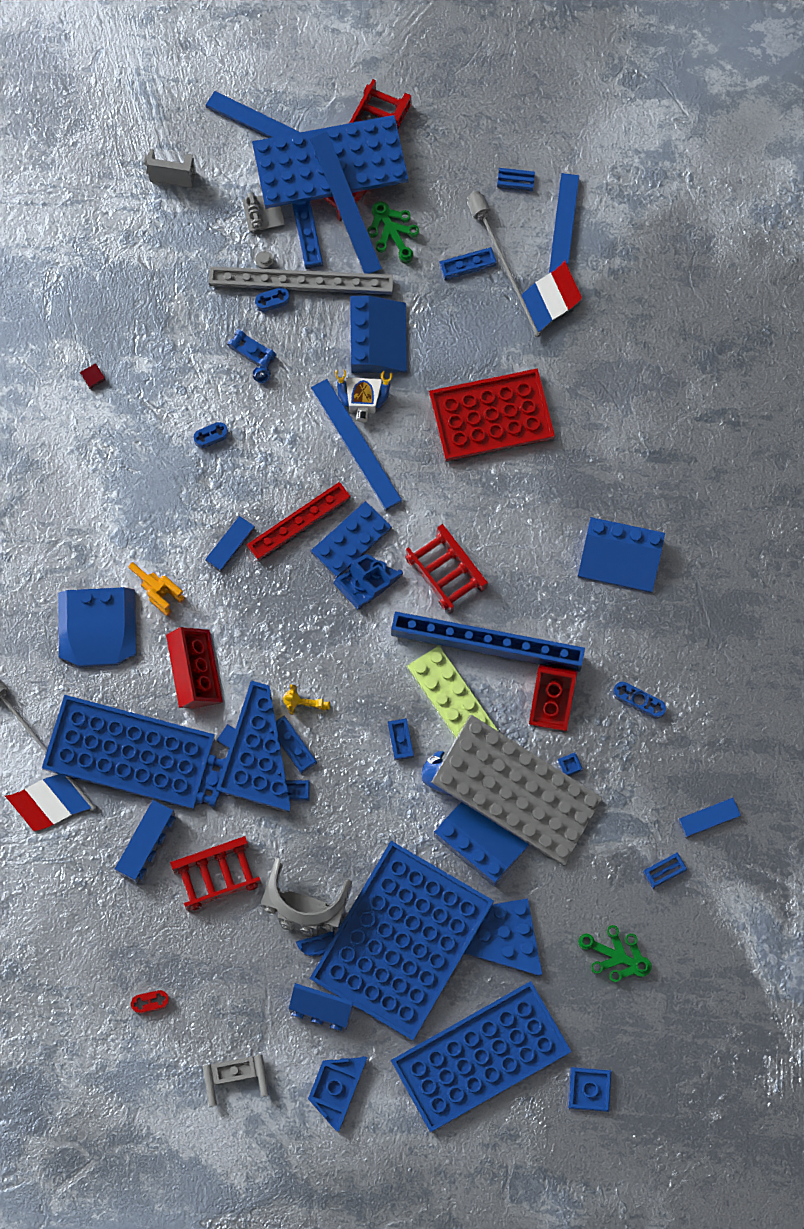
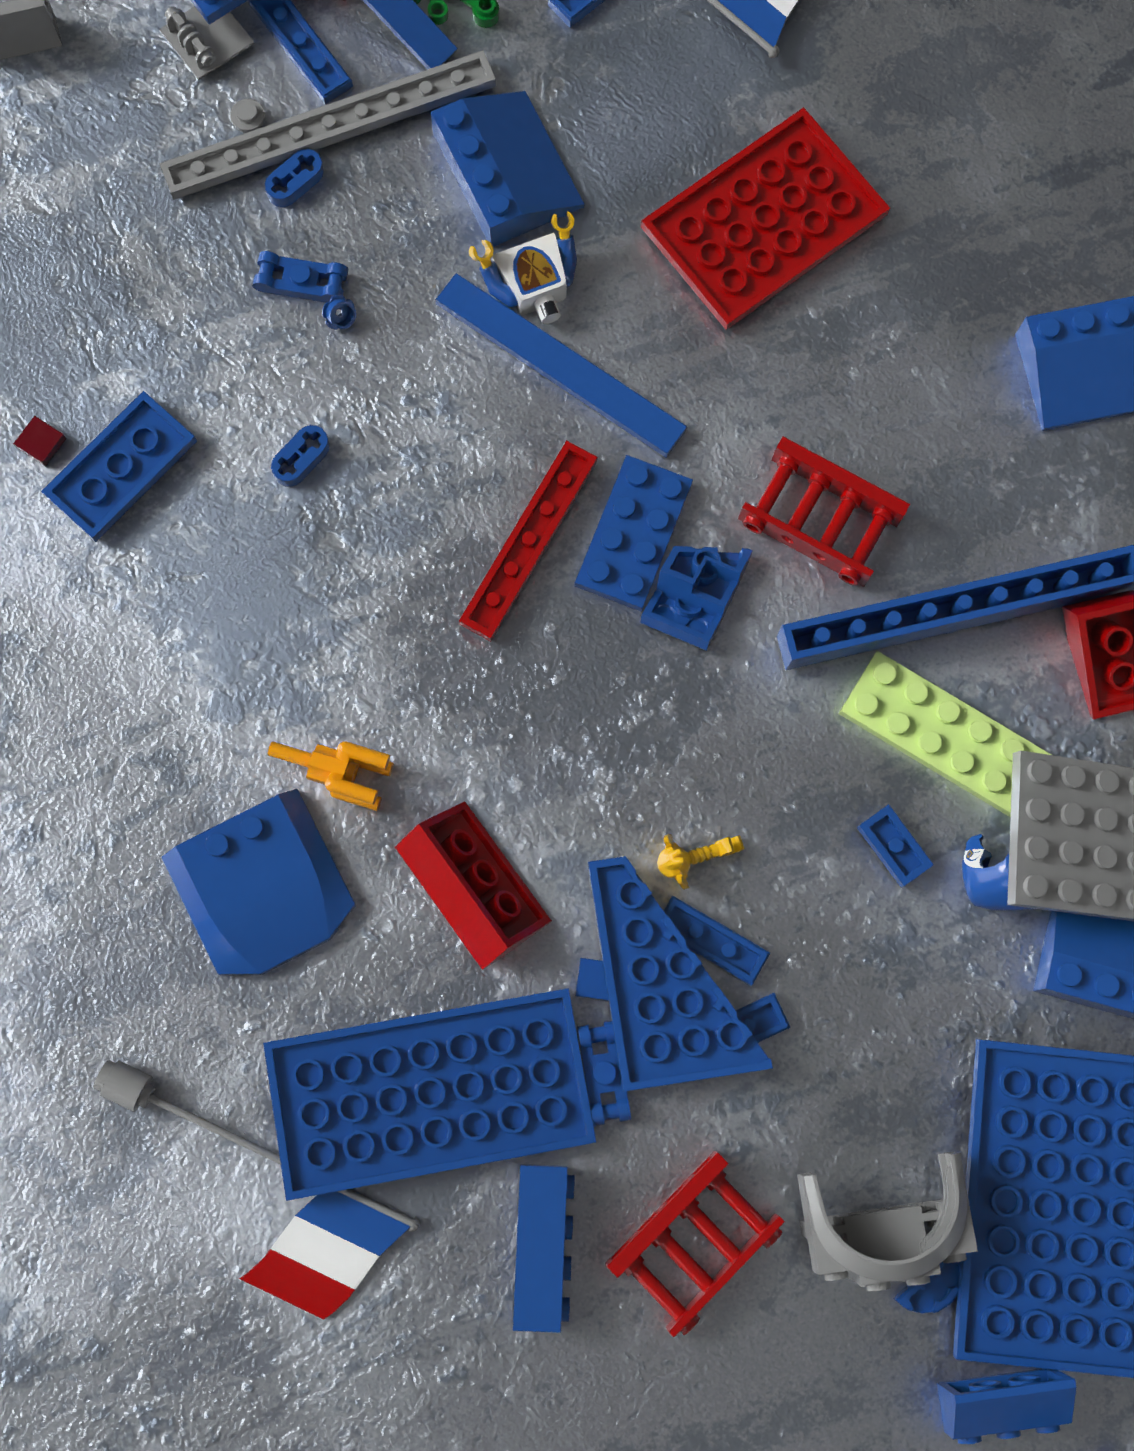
camera: 30 degrees left, 5 degrees up
blue tile [205,516,255,572] -> none
none -> blue plate [41,391,197,542]

